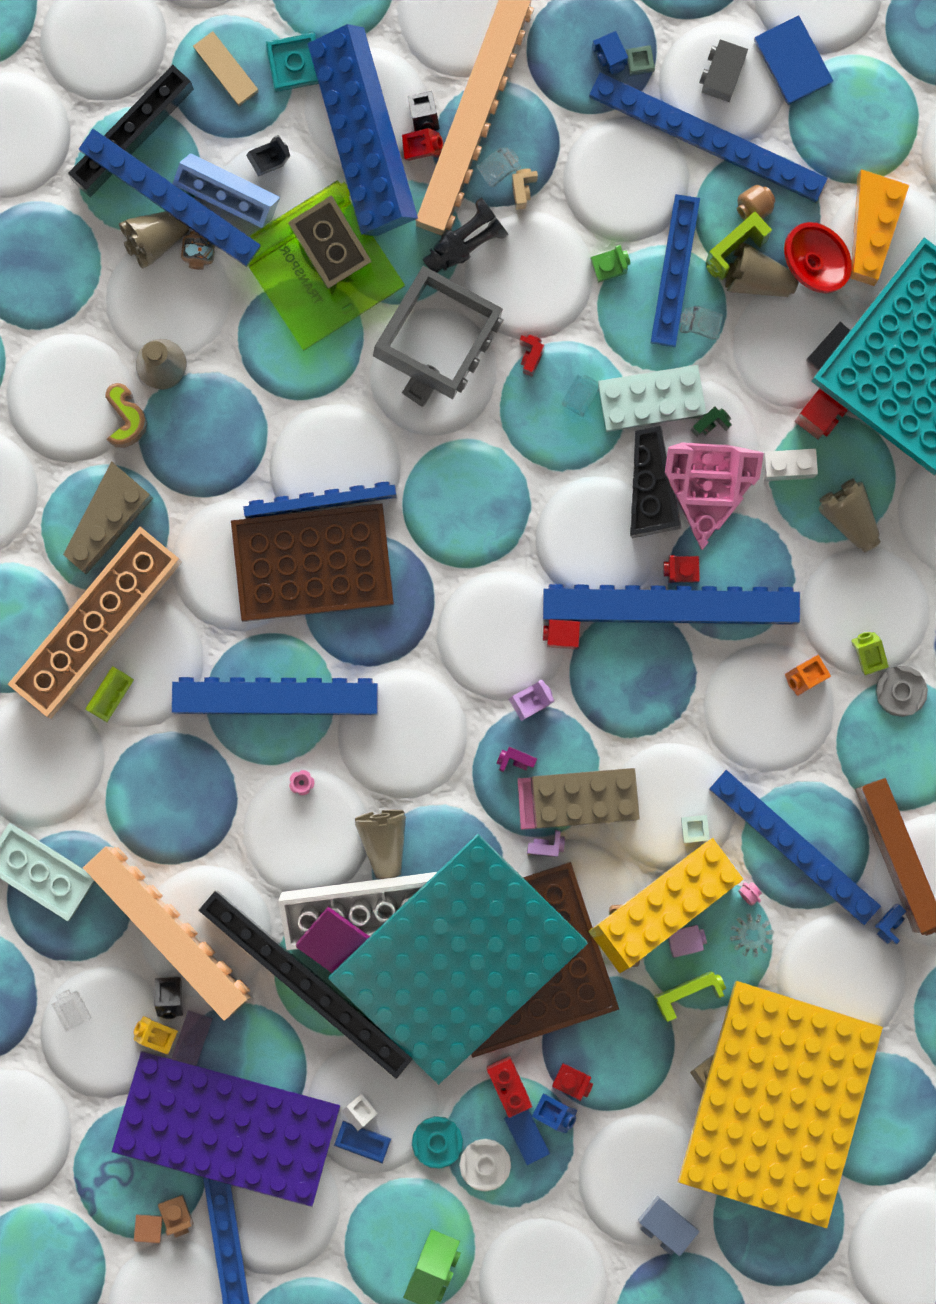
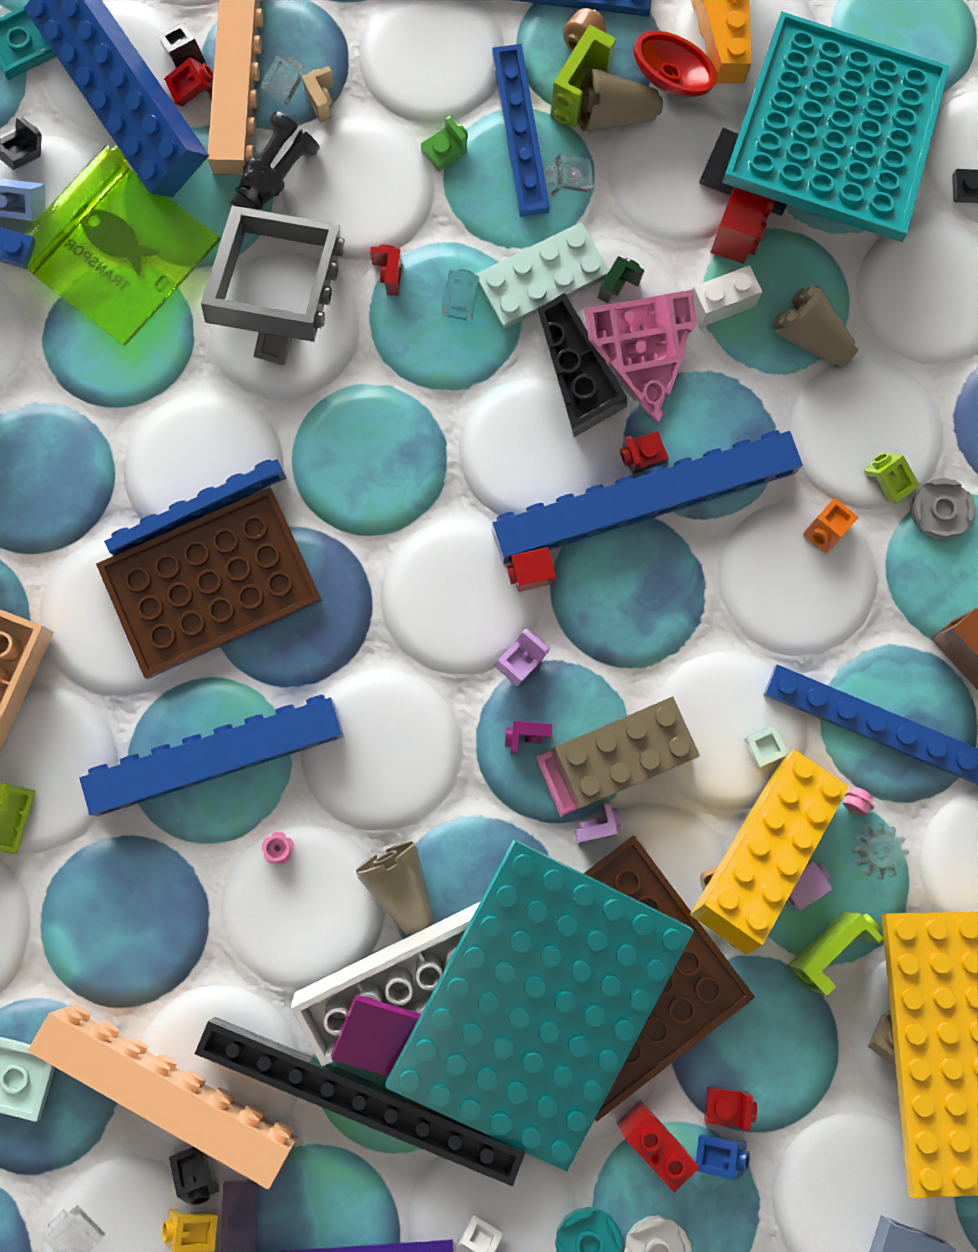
camera: 25 degrees left, 5 degrees down
dark tan brick [287,195,372,288] -> none
blue tile [504,1109,550,1165] -> none

